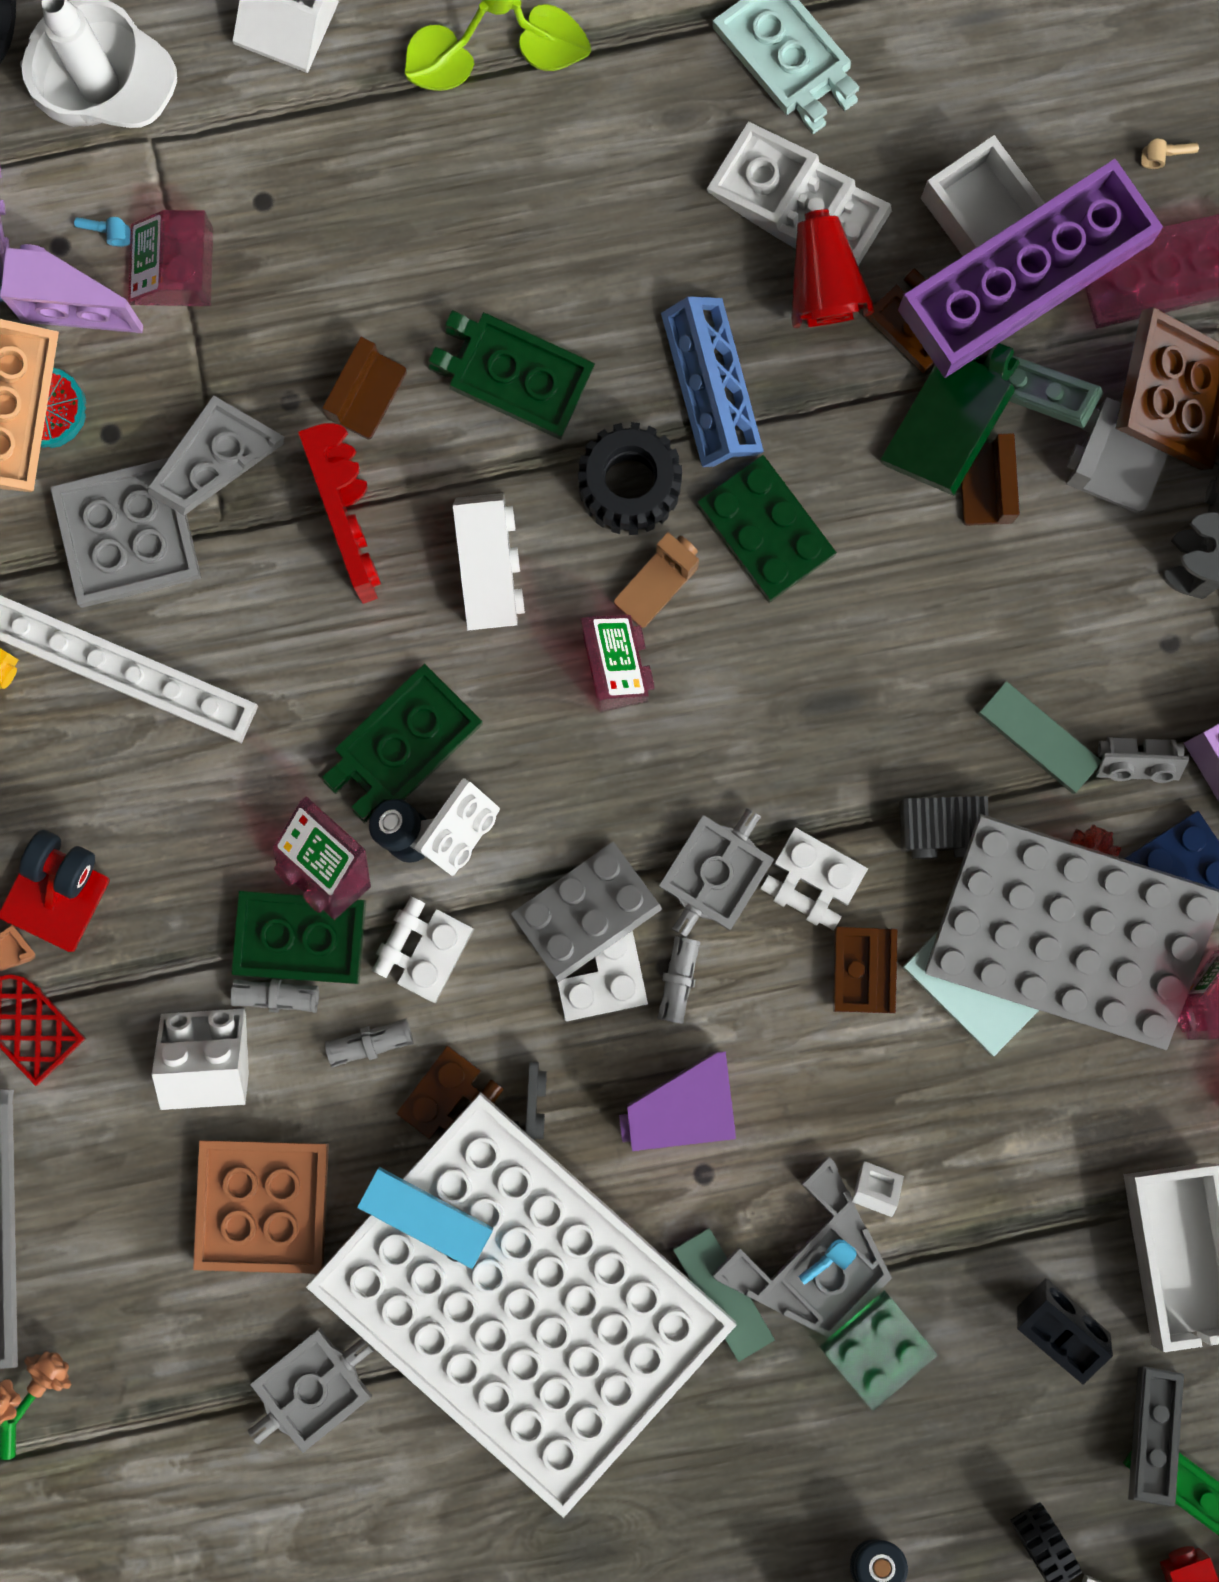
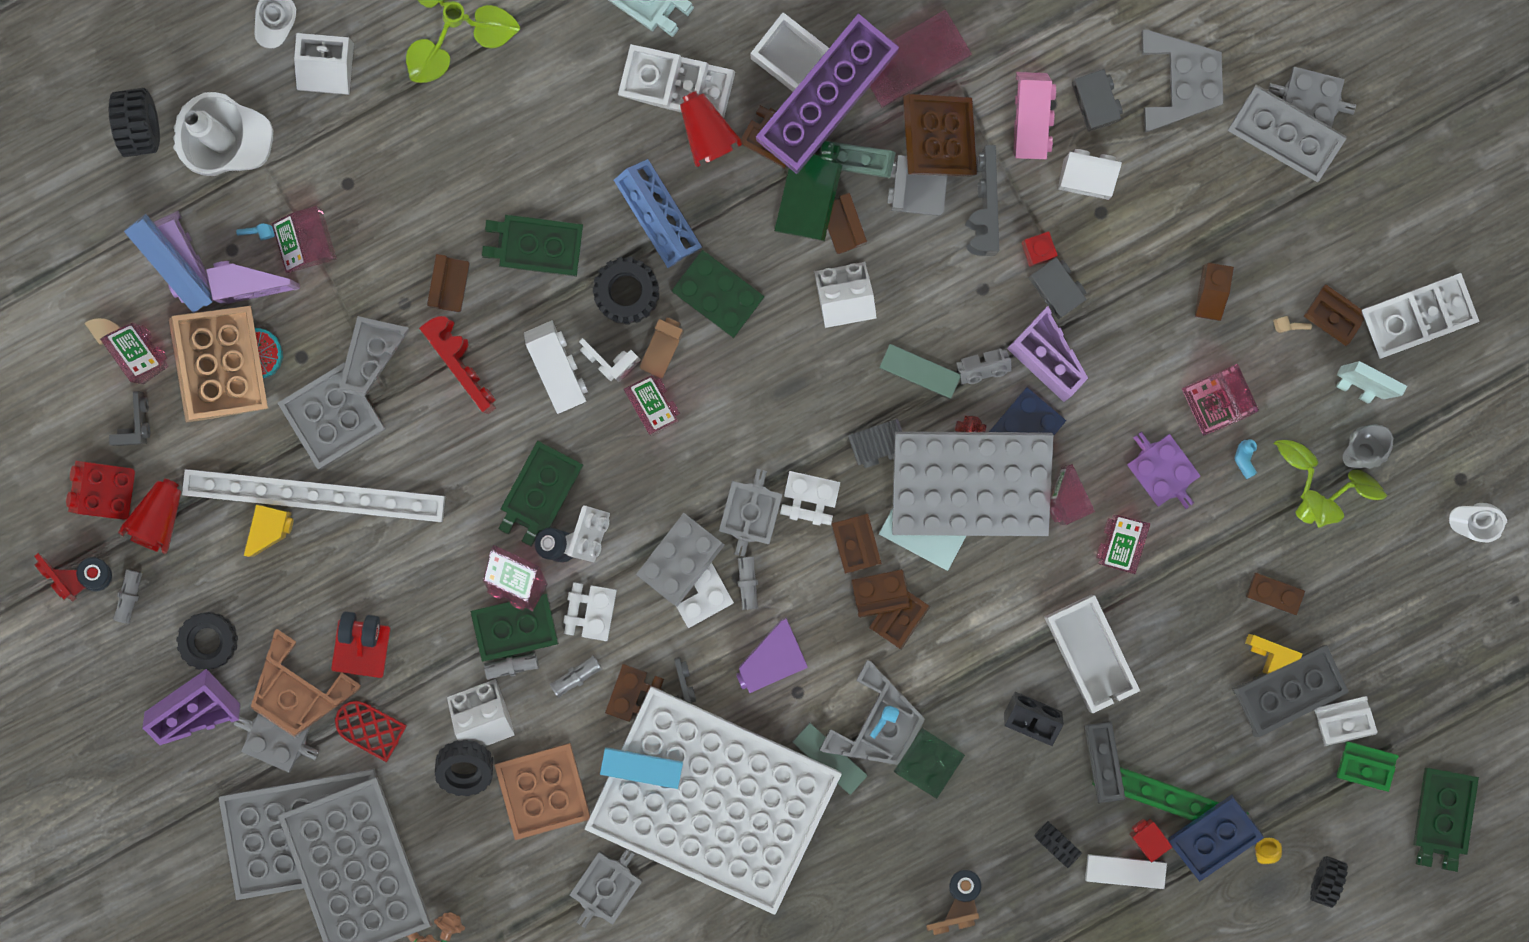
camera: 10 degrees left, 5 degrees up
white plate [852,1161,904,1217] -> none
none -> black tyre [435,740,494,796]
none -> white bracket [579,338,641,382]
none -> white slope [814,262,877,328]
none -> reddish brown plate [852,569,911,618]
none -> reddish brown plate [869,592,930,650]

